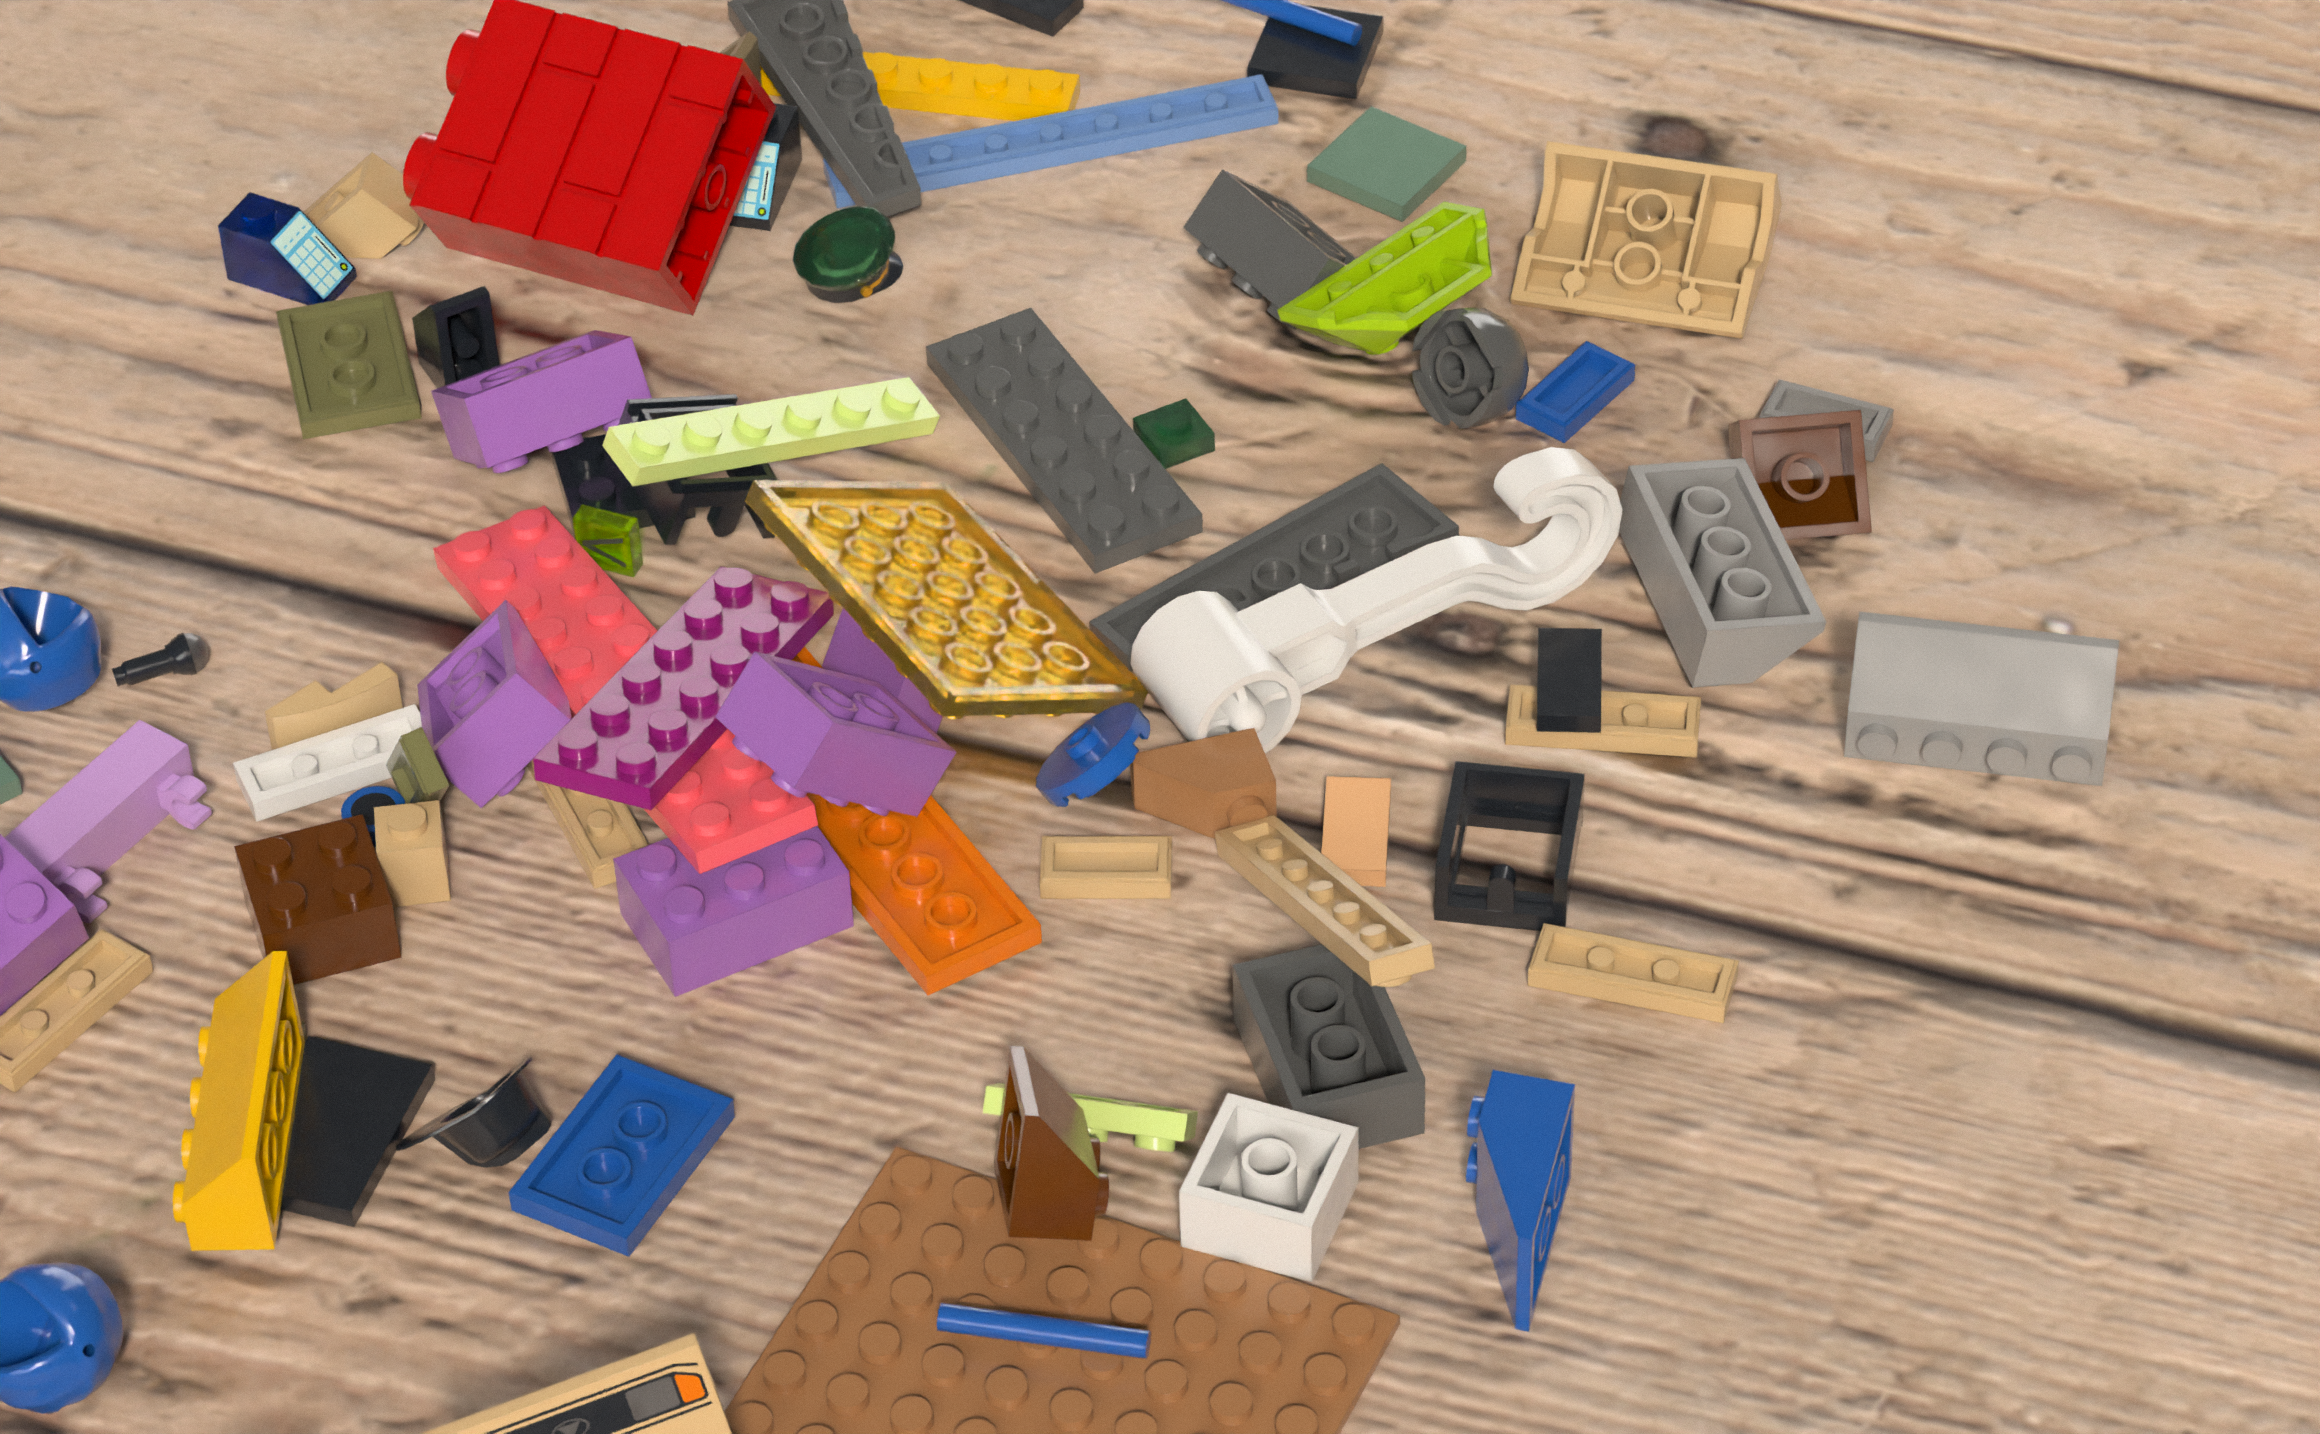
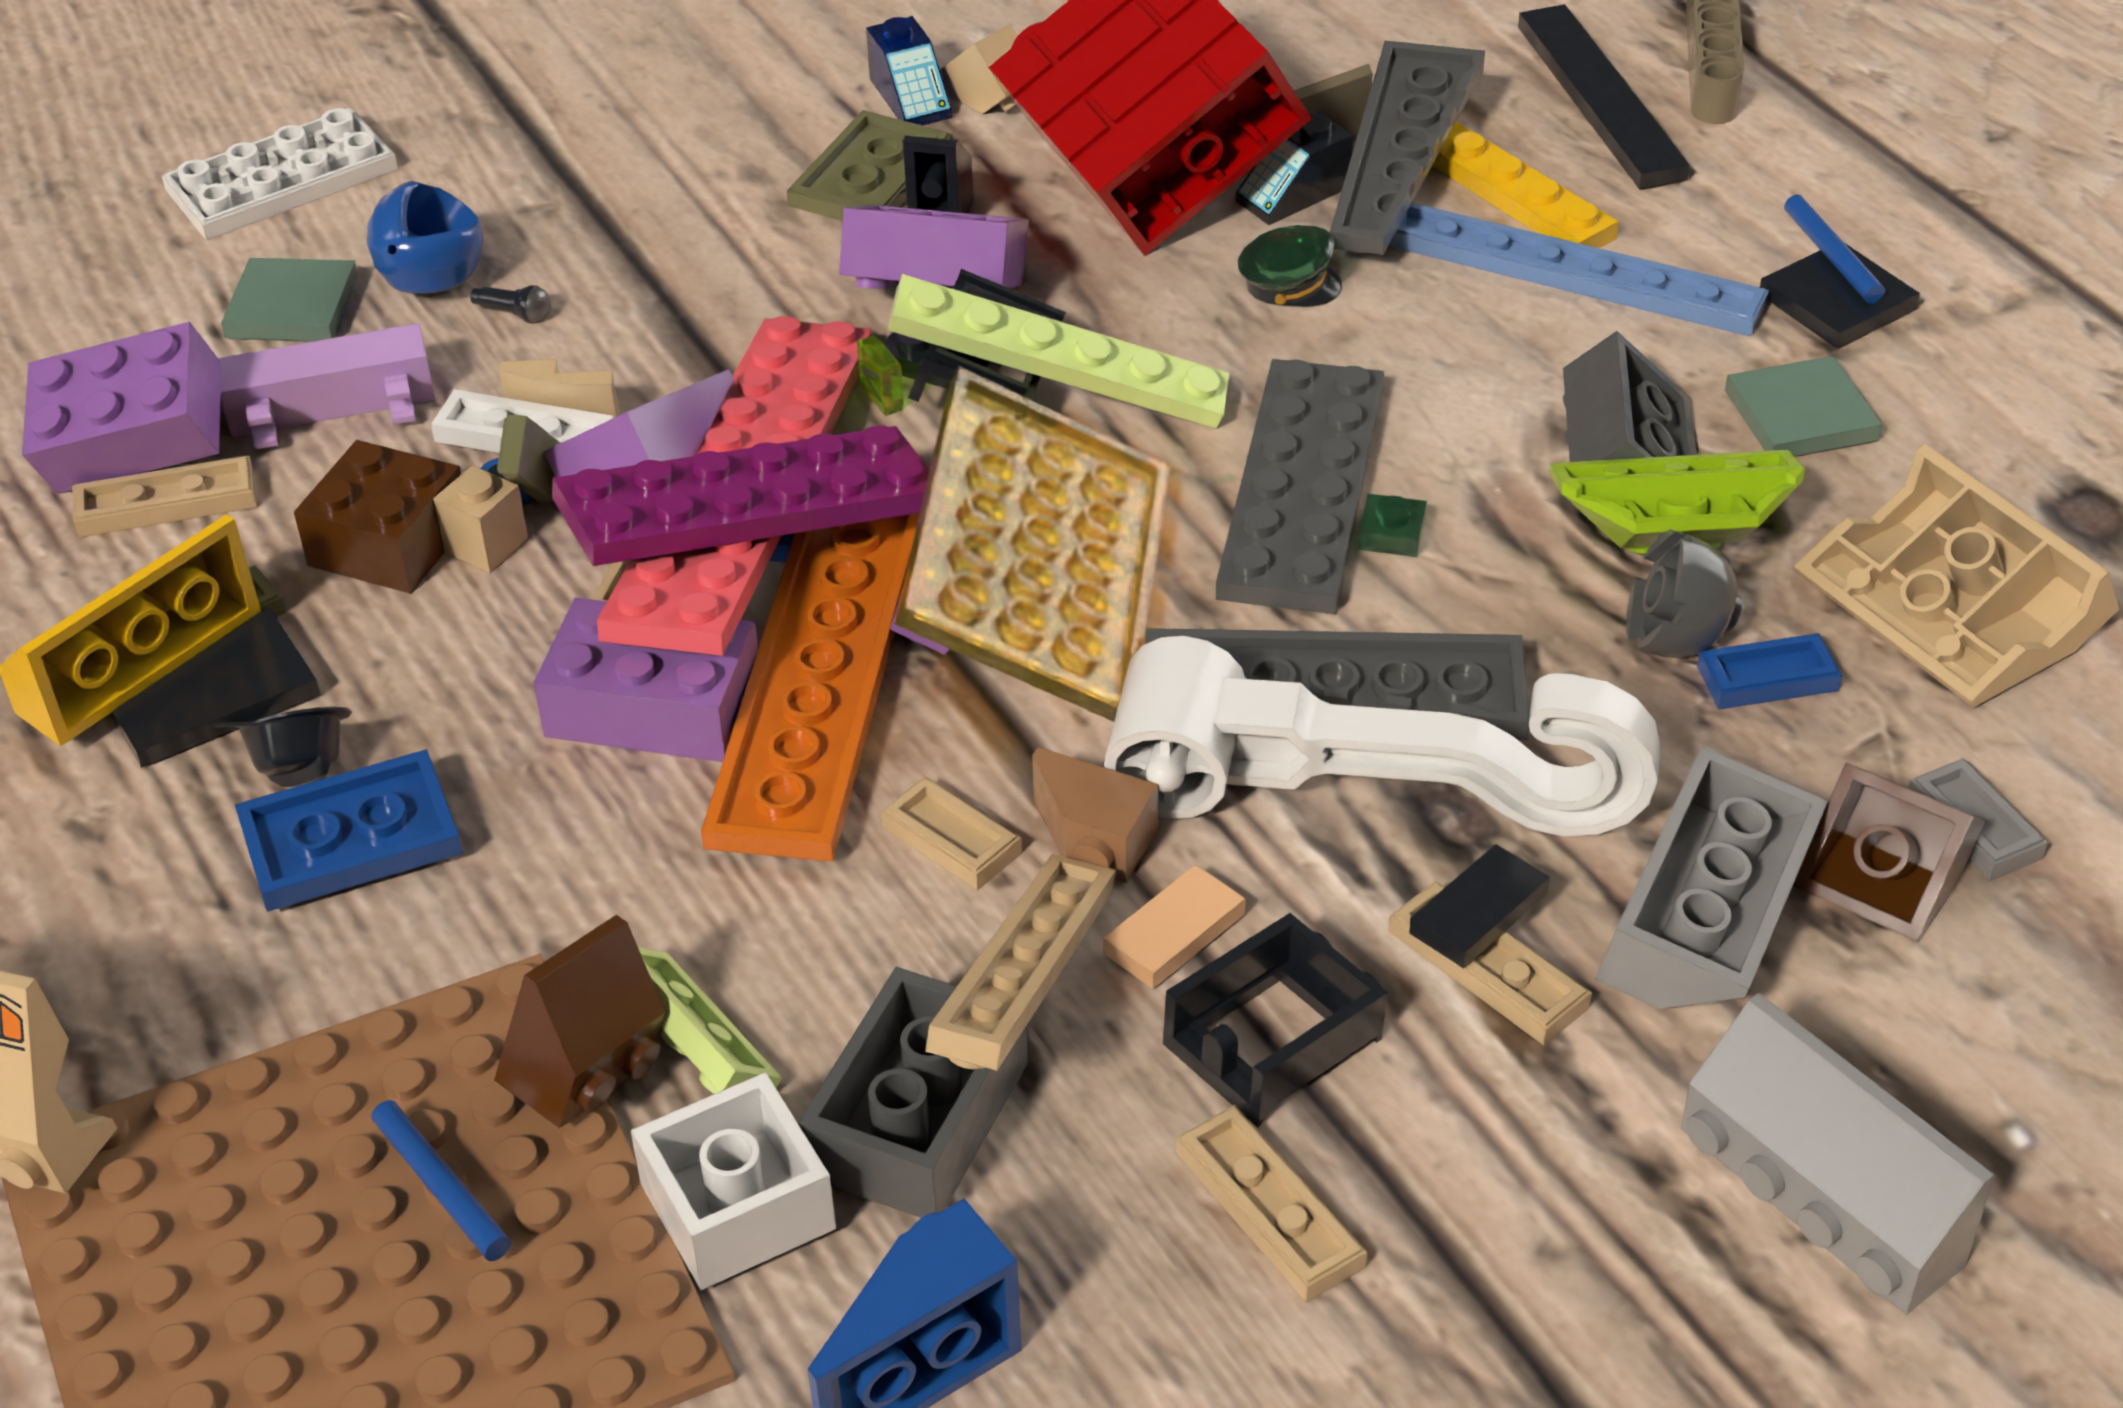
camera: 40 degrees right, 0 degrees up
medium lavender brick [715,651,956,817] -> none
blue plate [1036,702,1150,807] -> none

